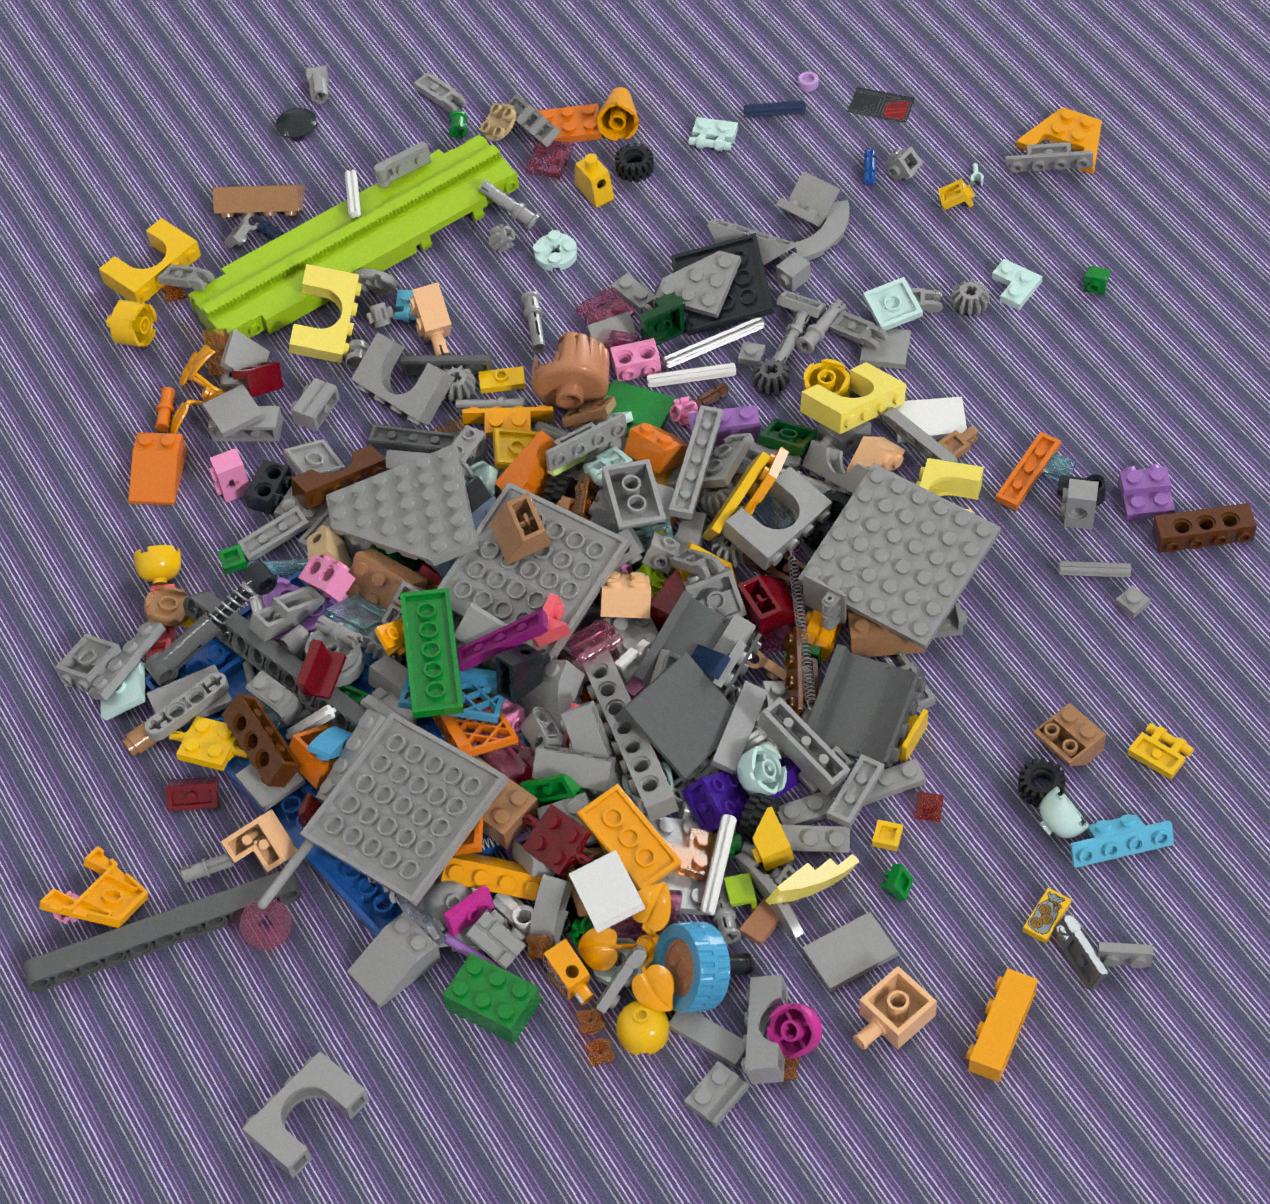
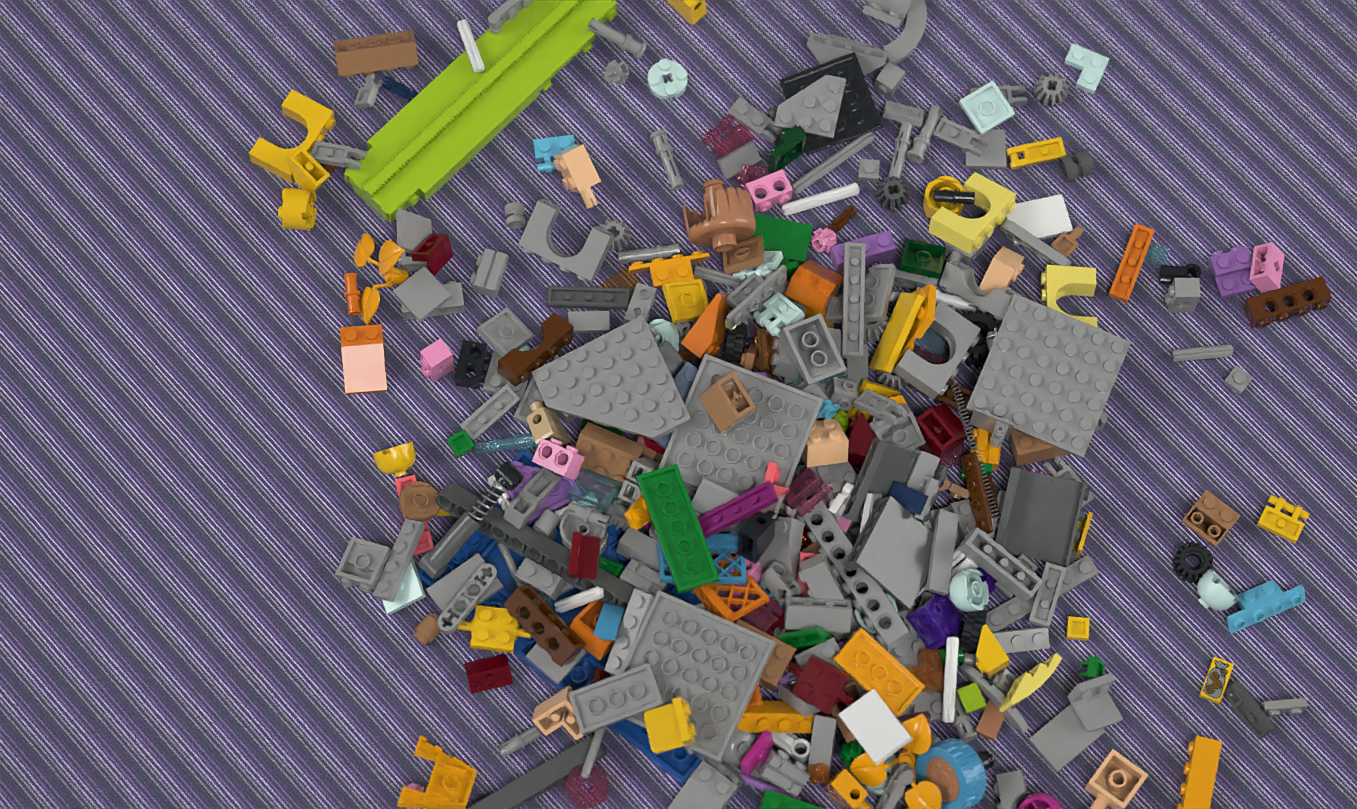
camera: 20 degrees left, 15 degrees up
clear orange plate [202,328,228,375] -> none
light yellow arch [289,264,362,363] -> none
light grey tile [354,269,397,296] -> none
light grey gear [366,302,394,328] -> none
dark grey tile [401,355,493,376] -> none
yellow plate [479,366,526,394] -> none
clear red plate [915,792,944,822] -> none
green bracket [1083,266,1111,295] -> none
none -> yellow slope [287,146,330,192]
none -> light grey plate [568,663,665,735]
none -> yellow bracket [644,697,696,754]
none -> medium azure plate [817,400,839,419]
none -> black axle [933,189,975,205]
none -> yellow plate [1006,137,1066,170]
none -> dark grey wheel [1058,149,1094,182]
none -> light grey bracket [1067,673,1123,733]
none -> bright pink brick [1249,242,1284,293]

